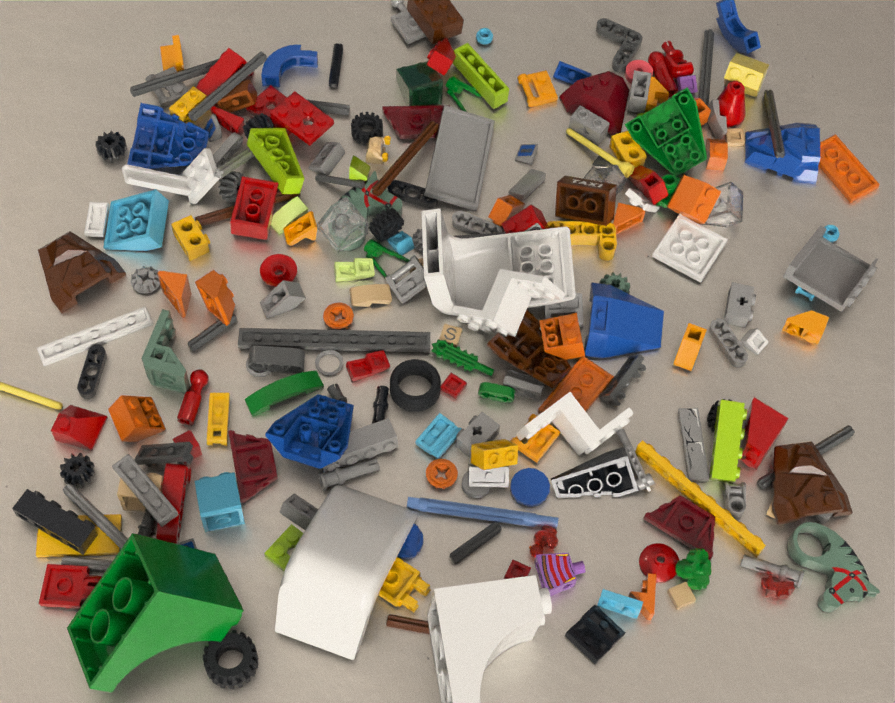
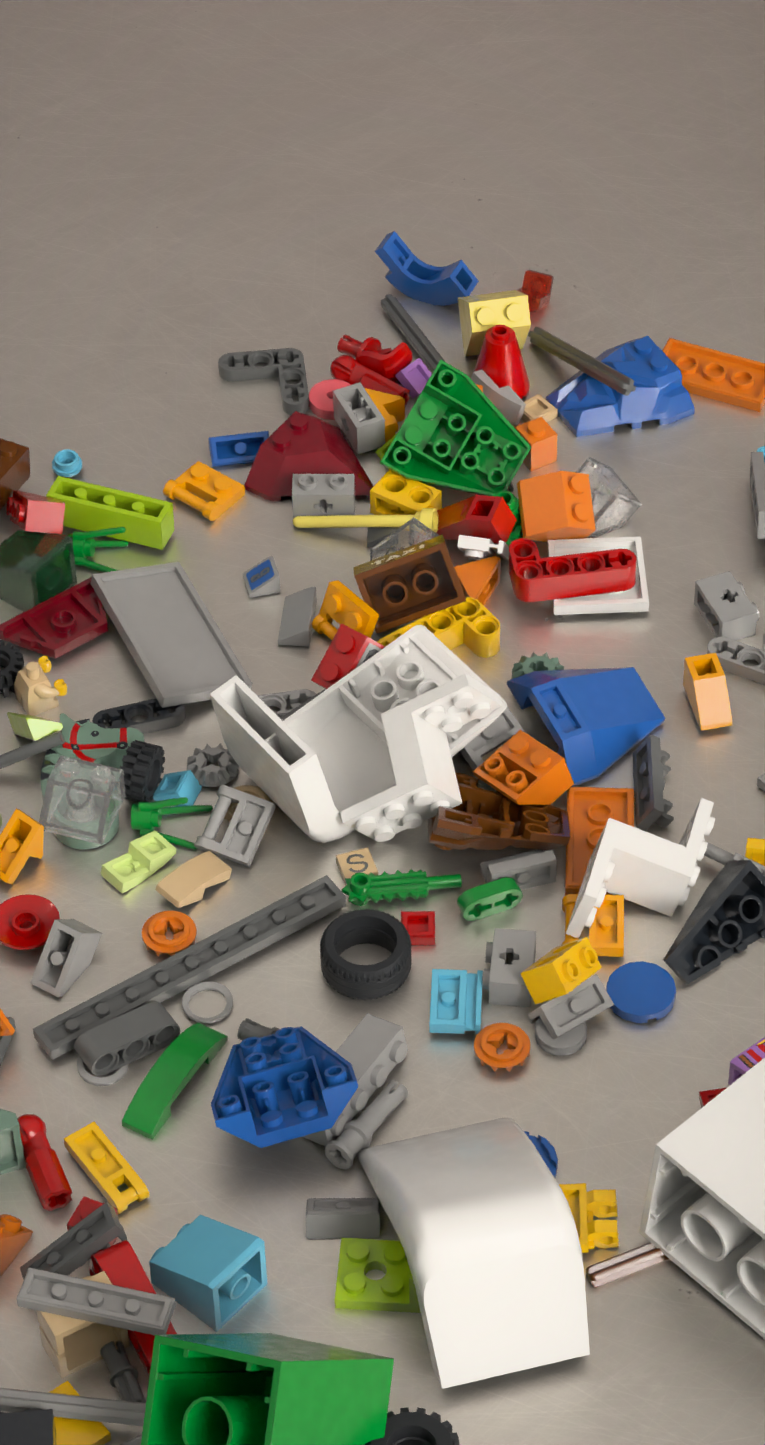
camera: 30 degrees left, 15 degrees down
dark red wing [228,430,278,503] -> none
red slope [346,350,390,382] -> none
reddish brown axle [372,121,439,196] -> none
black pin [372,386,389,424] -> none
medium blue piece [407,497,558,529] -> none
dark grey axle [449,522,502,564] -> none
orange slope [488,195,525,227] -> none
clear red animal [529,525,558,558] -> none
none -> light orange plate [312,580,379,640]
none -> red beam [509,538,637,602]
none -> clear red bracket [517,270,554,312]

